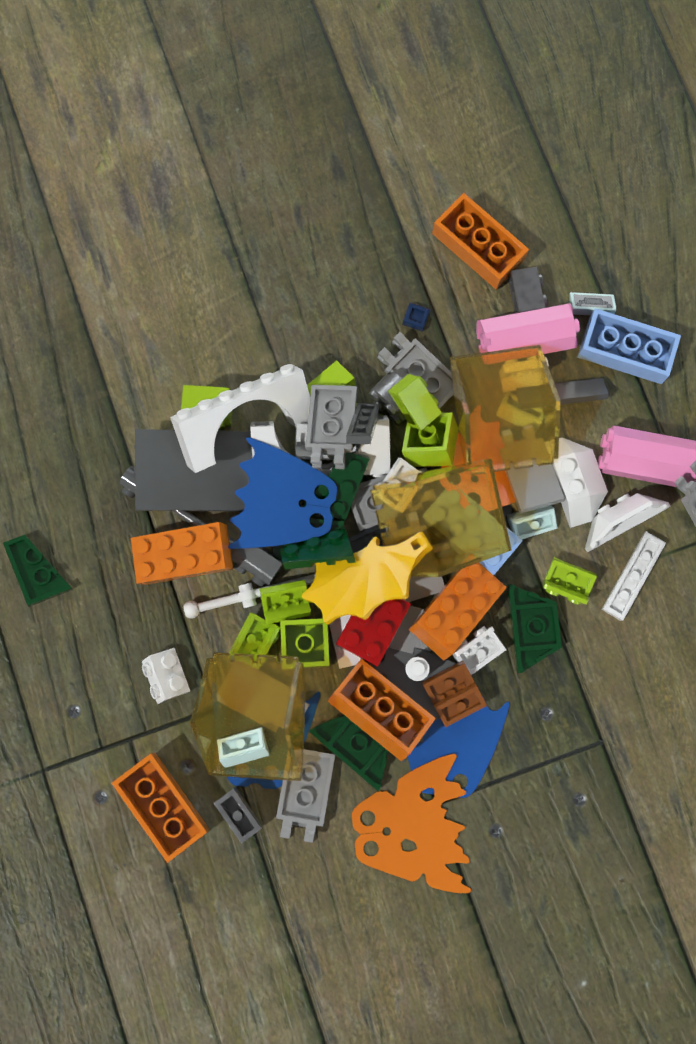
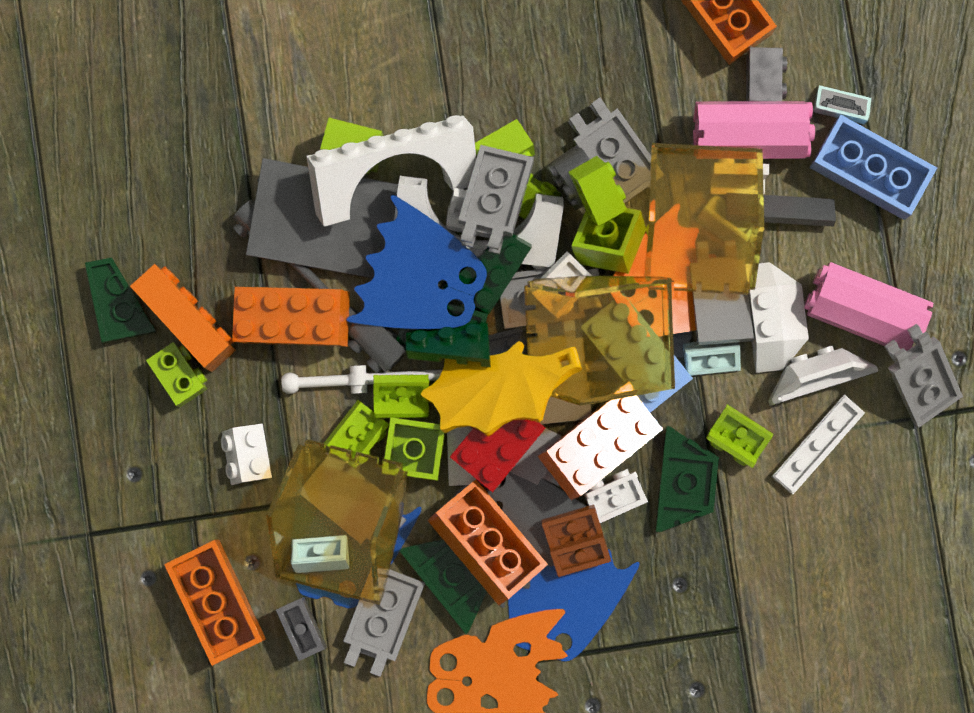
camera: 15 degrees right, 5 degrees up
dark grey tile [346,403,380,444] -> none
dark blue tile [402,303,430,332] -> none
white brick [406,657,429,681] -> none
none -> orange brick [130,264,236,372]
none -> lime brick [146,342,207,408]

